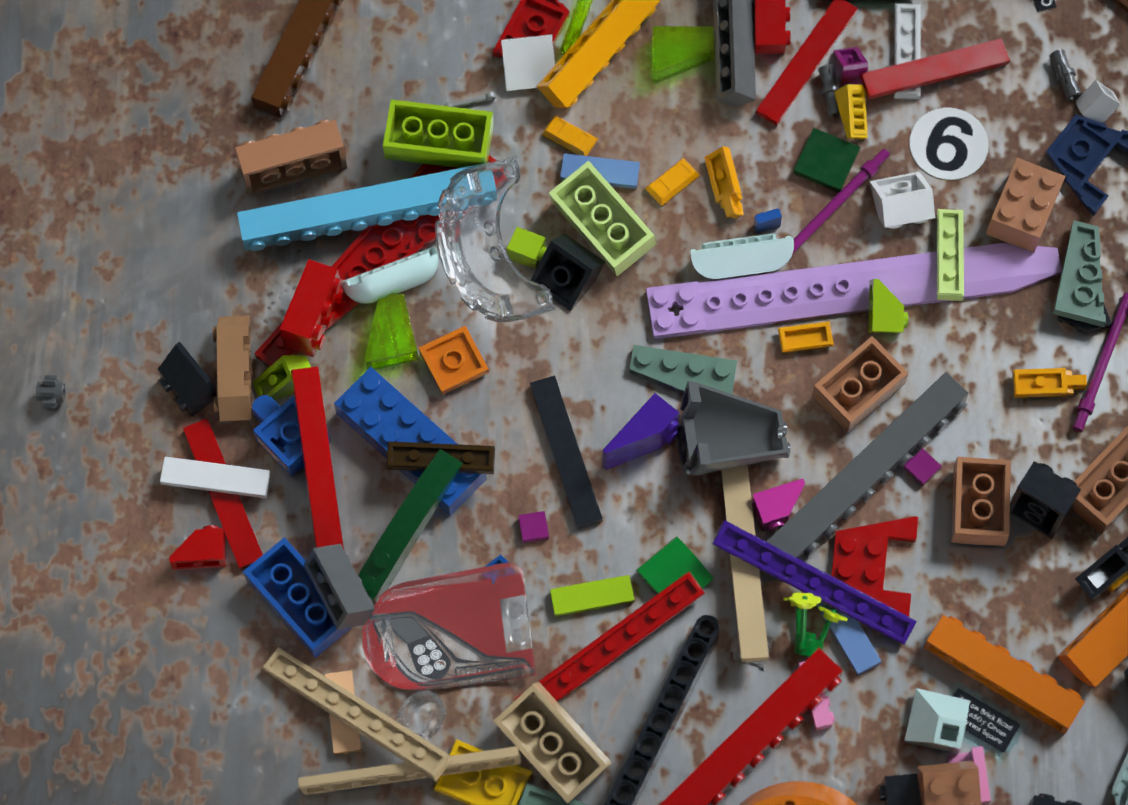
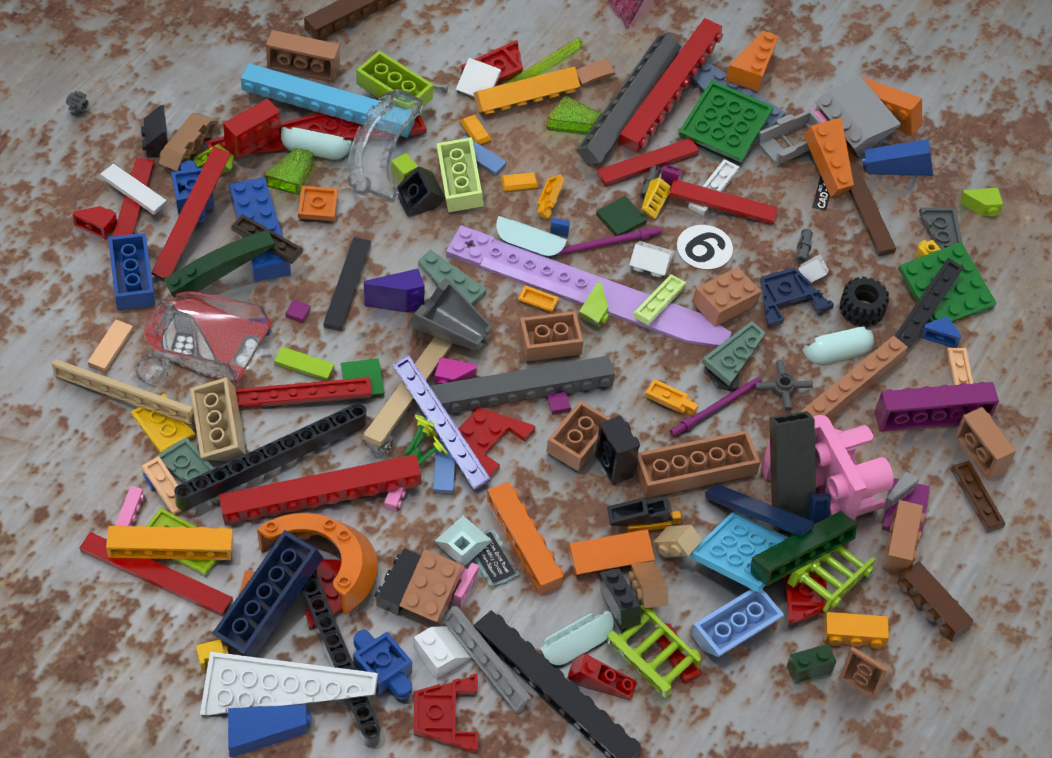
camera: 25 degrees right, 15 degrees down
tan tile [262,647,452,781] -> none
dark grey brick [303,544,375,630] -> none

